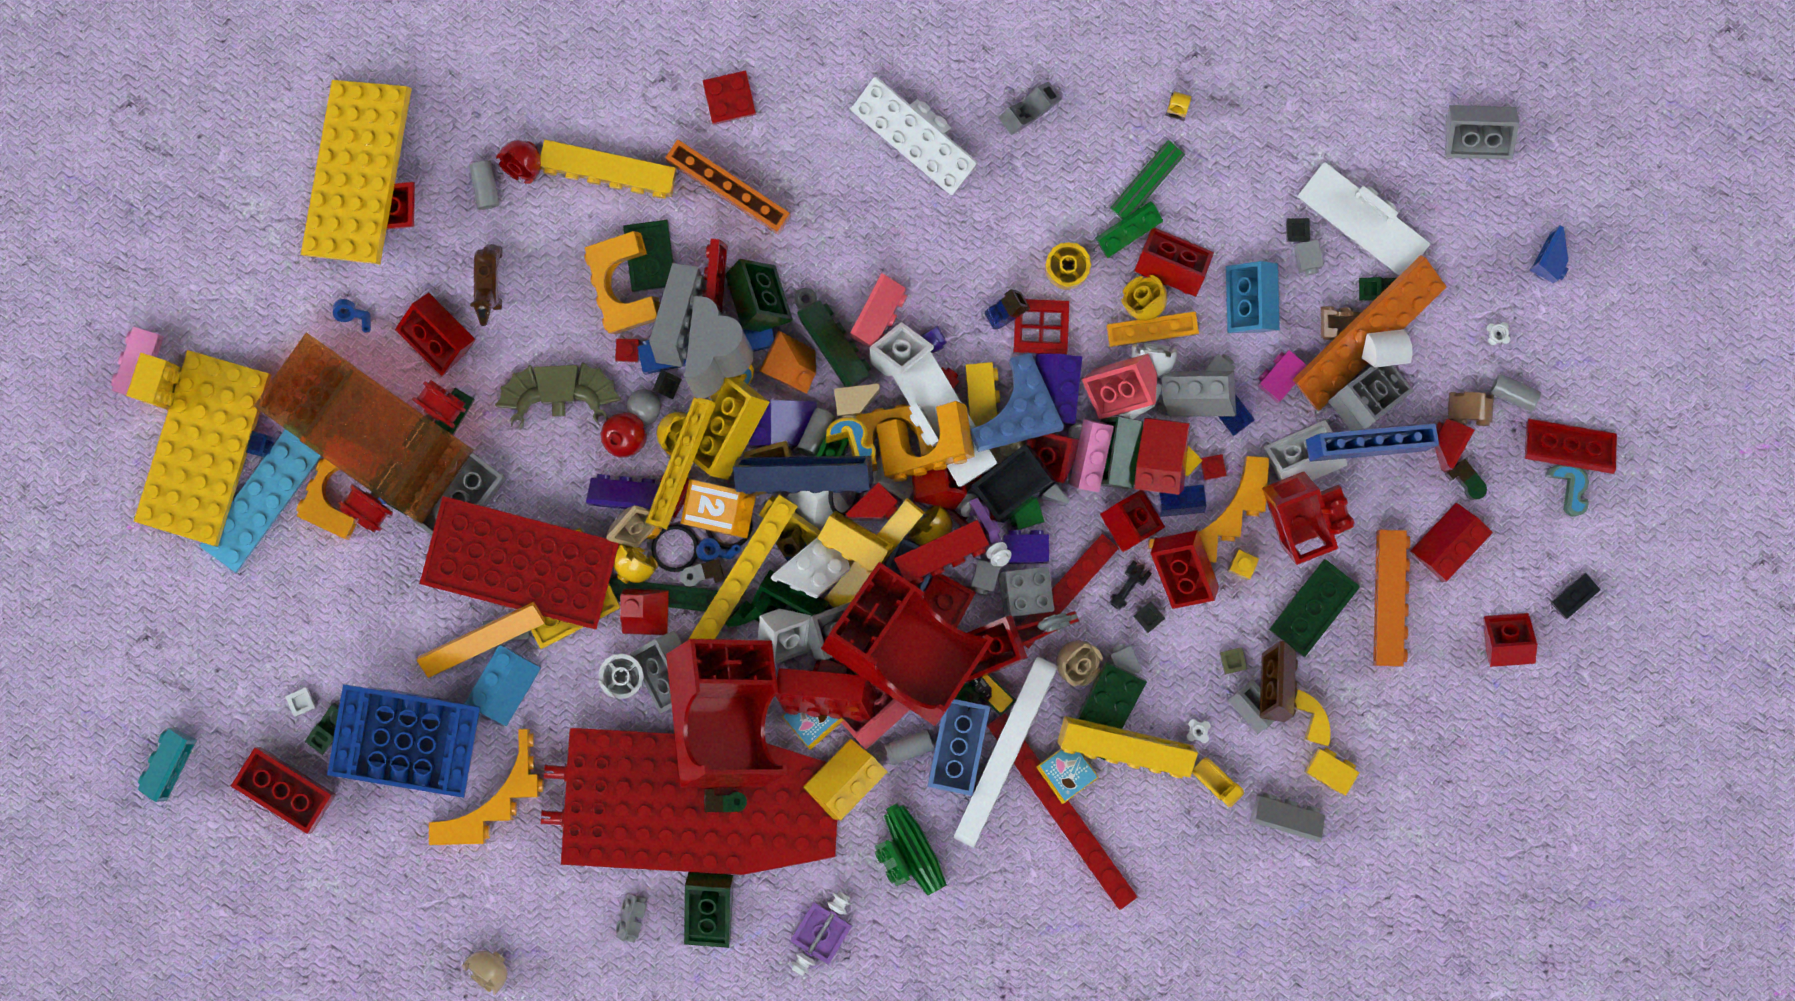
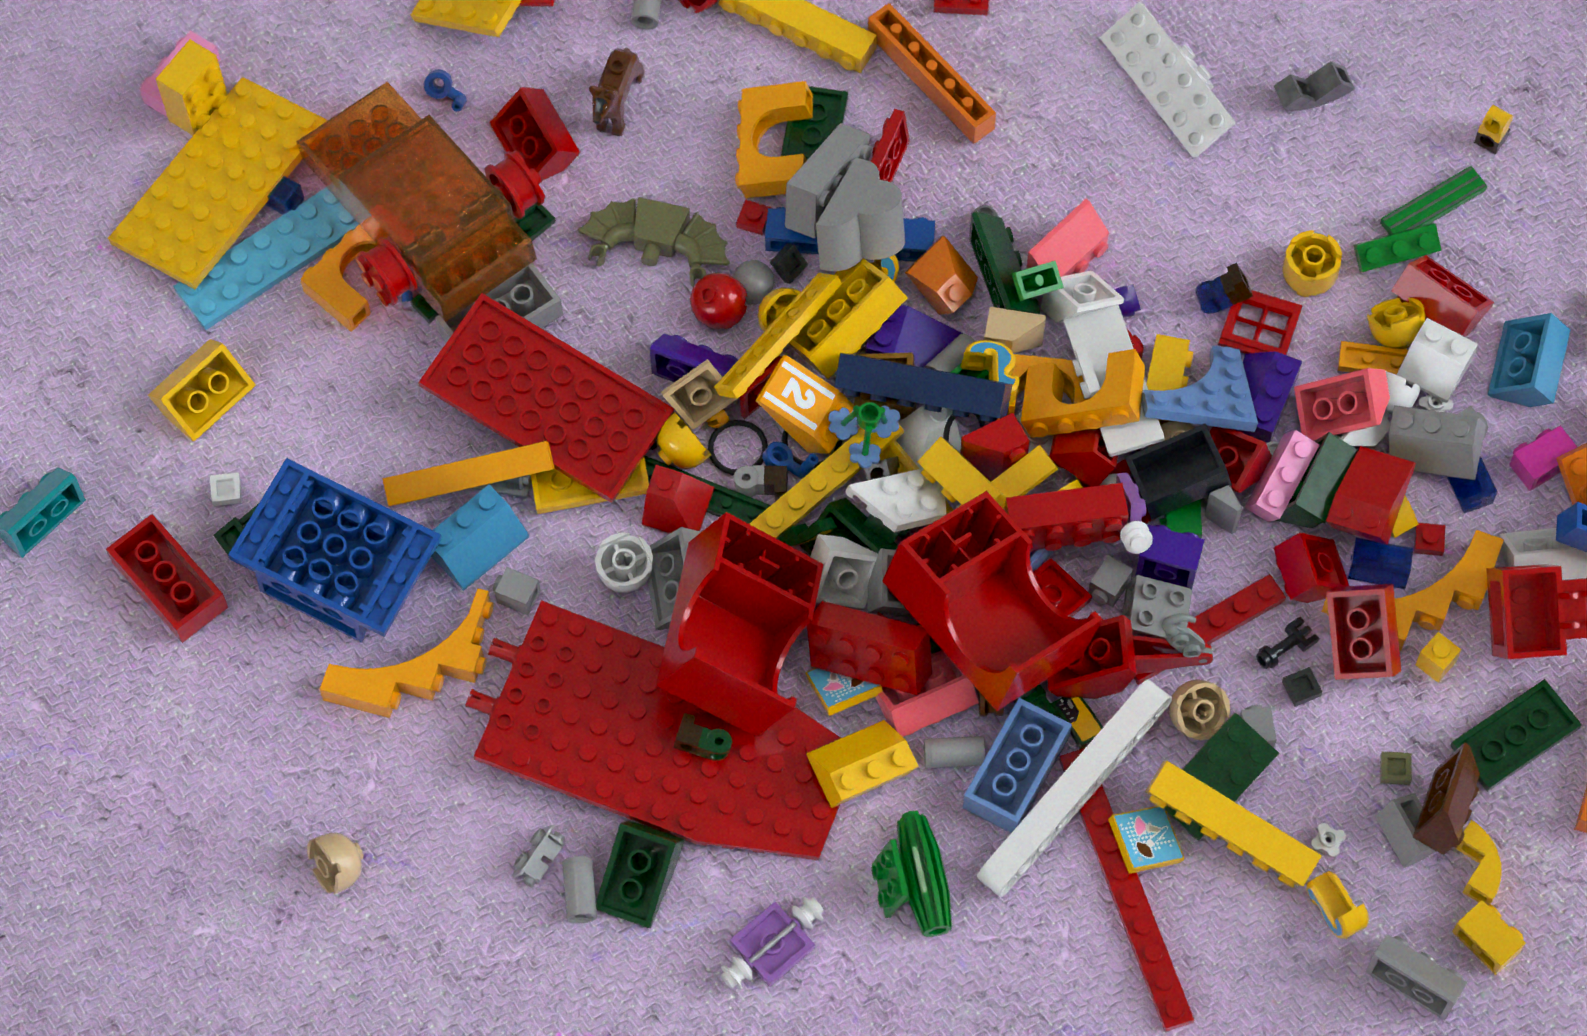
camera: 15 degrees right, 20 degrees down
dark green slope [725,259,793,332] -> none
none -> yellow slope [148,339,256,441]
none -> light grey brick [493,567,541,615]
none -> light grey pin [562,856,597,923]
none -> medium blue plant [828,402,900,468]
none -> green slope [1012,261,1064,301]
none -> white slope [1397,318,1478,403]
none -> white plate [1419,394,1453,412]

